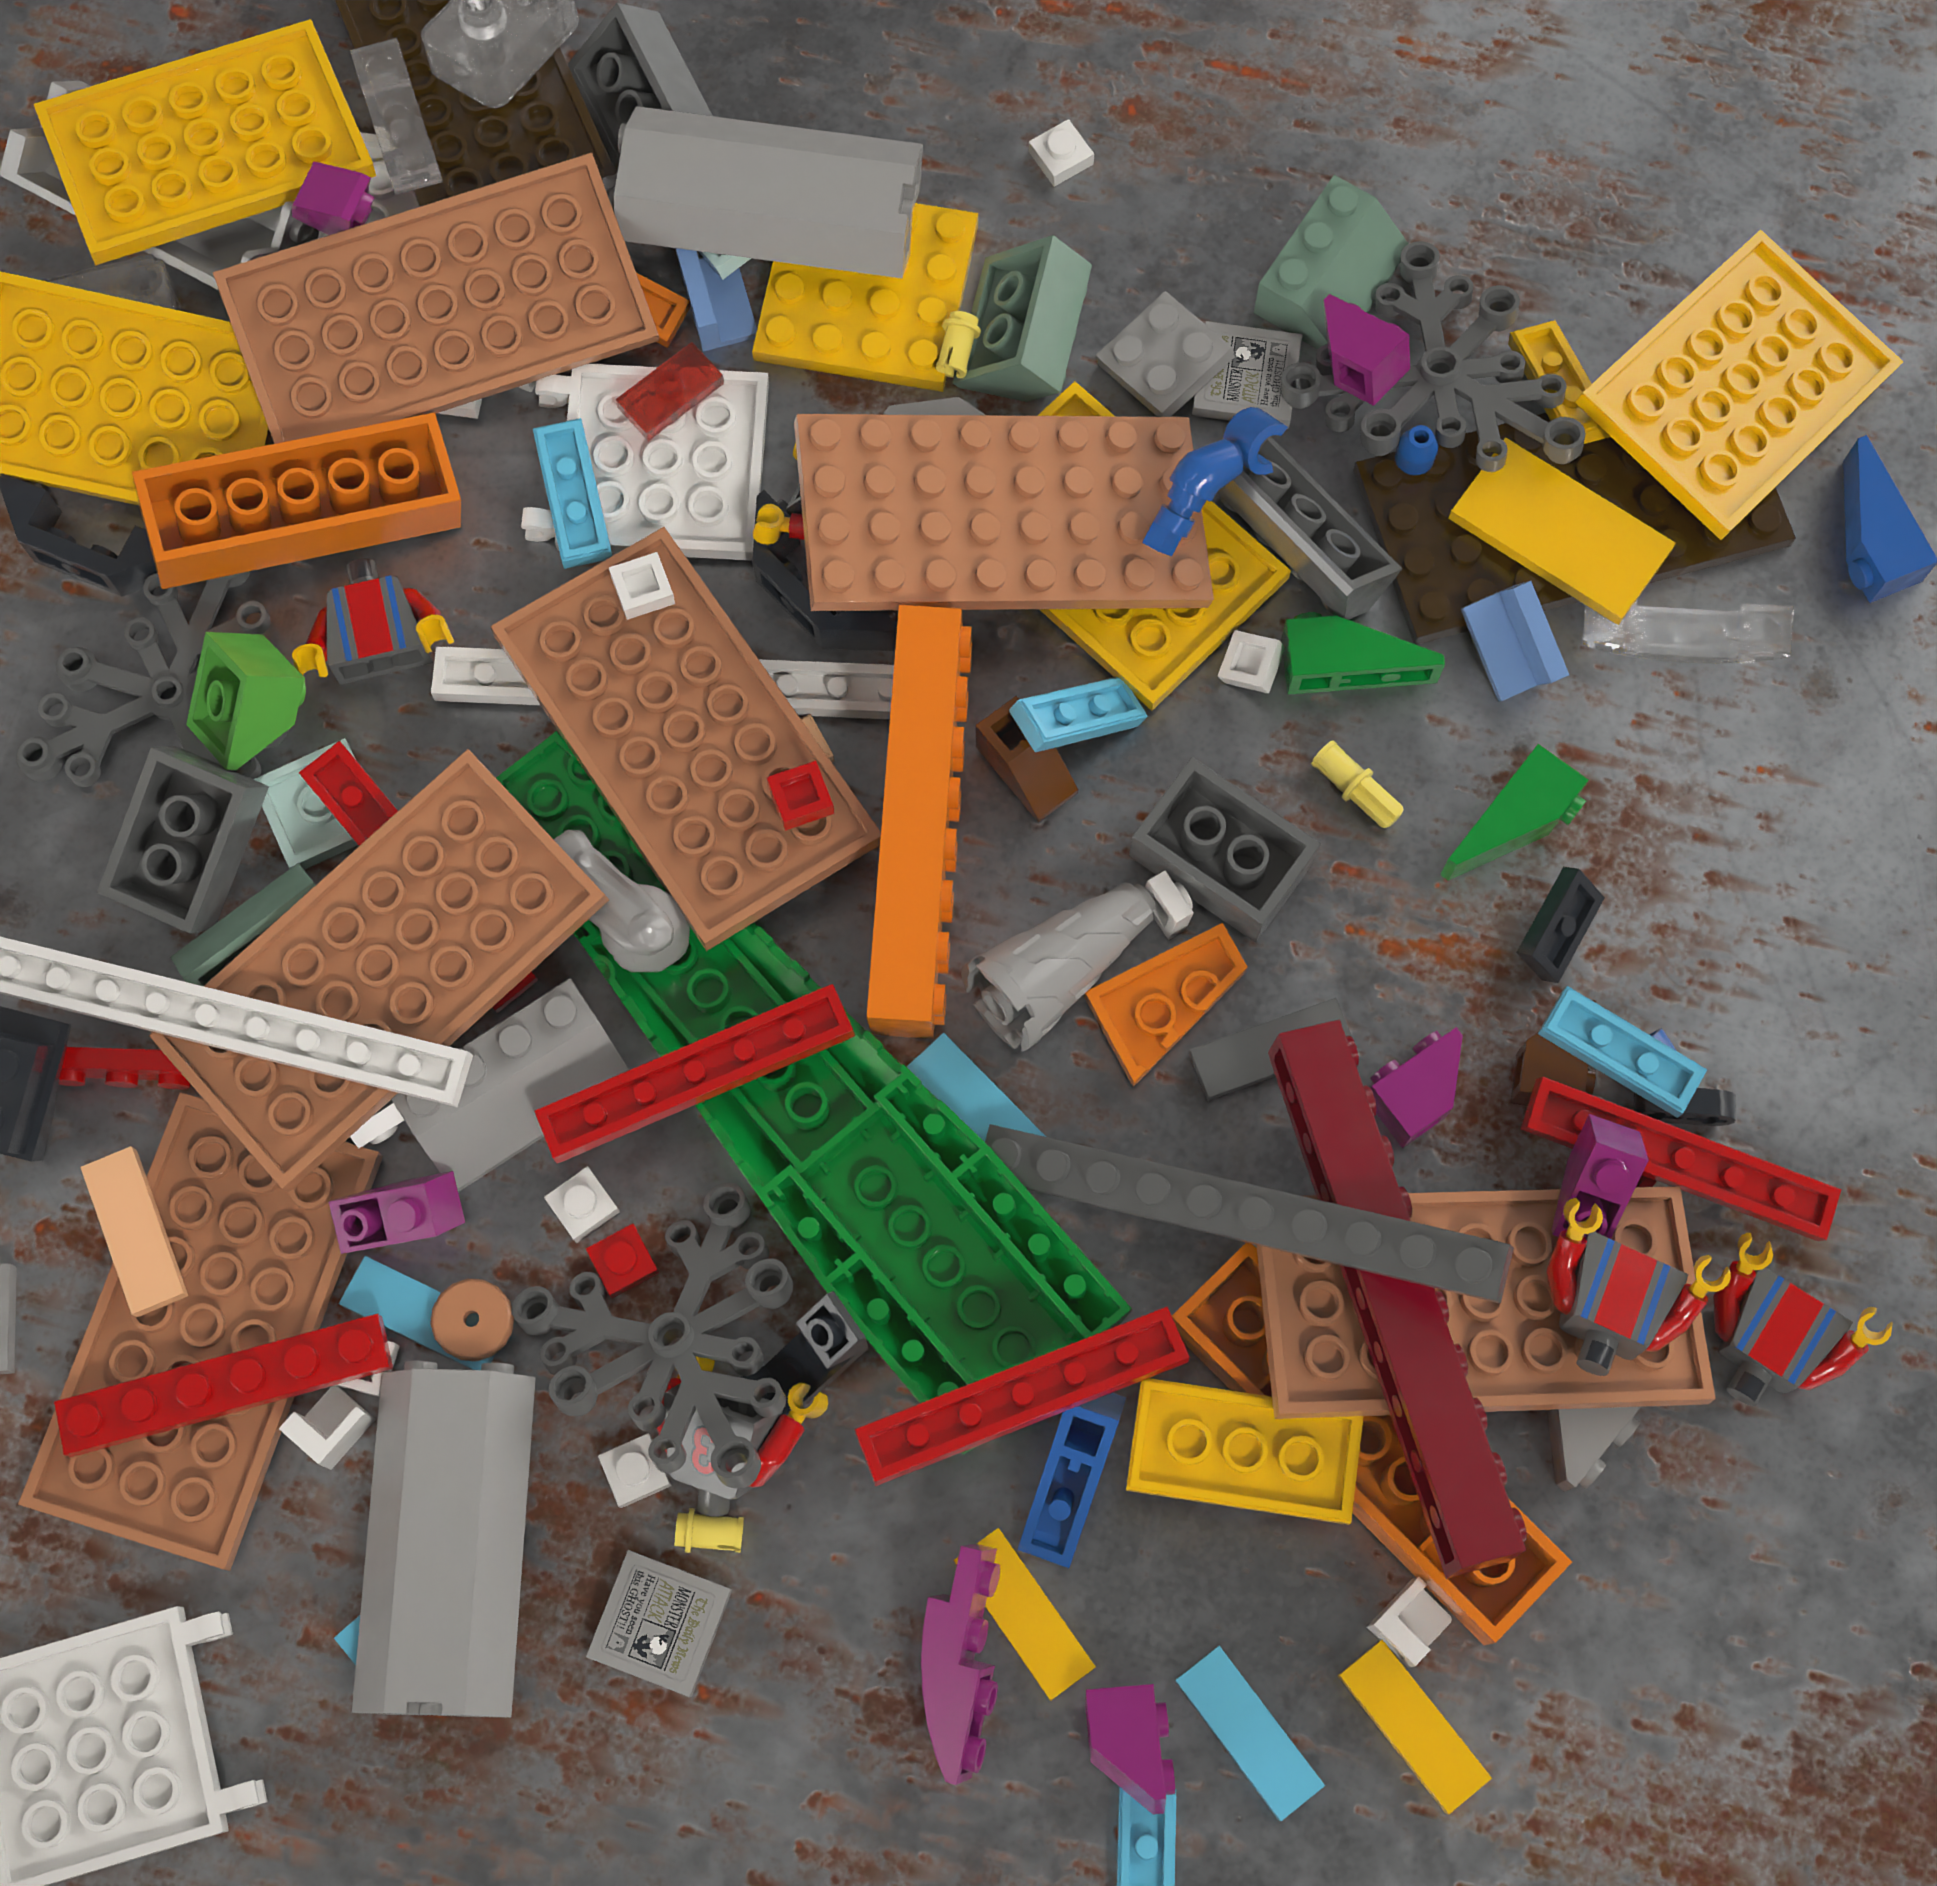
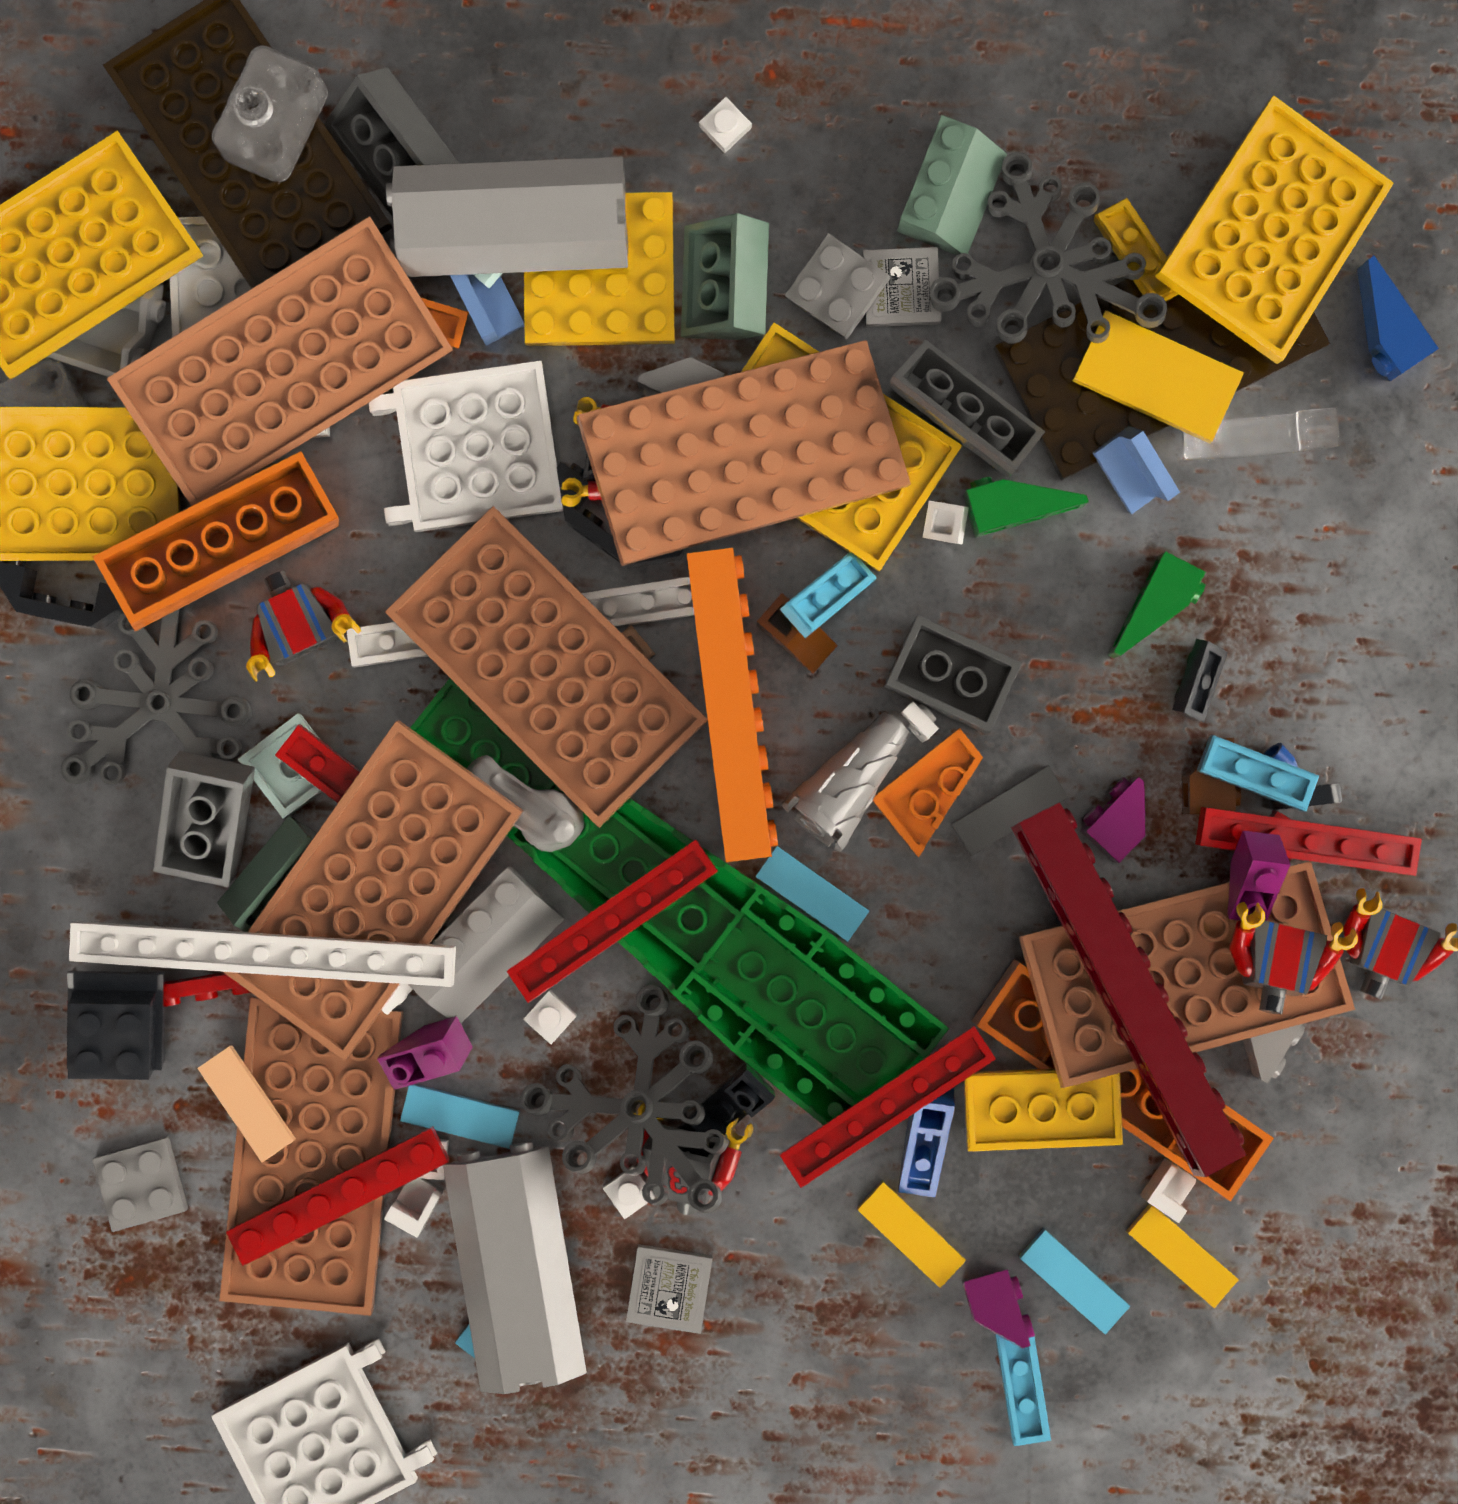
camera: 10 degrees left, 15 degrees up
bright green slope [186,632,306,770] -> none
magenta slope [292,161,375,236] -> none
clear slope [350,38,443,195] -> none
nougat piece [430,1278,514,1361] -> none
medium azure tile [533,418,613,569] -> none
red plate [585,1223,659,1299] -> none
white plate [609,552,675,620] -> none
clear red plate [615,342,724,441] -> none
light yellow pin [674,1508,744,1553] -> none
red plate [766,760,835,831] -> none
magenta slope [921,1544,1000,1785] -> none
light yellow pin [935,311,981,378] -> none
dark grey plate [985,1124,1514,1304] -> none
blue piece [1142,407,1288,556] -> none
light yellow axle [1311,740,1404,828] -> none
magenta slope [1323,294,1411,406] -> none
blue hose [1395,425,1438,475] -> none

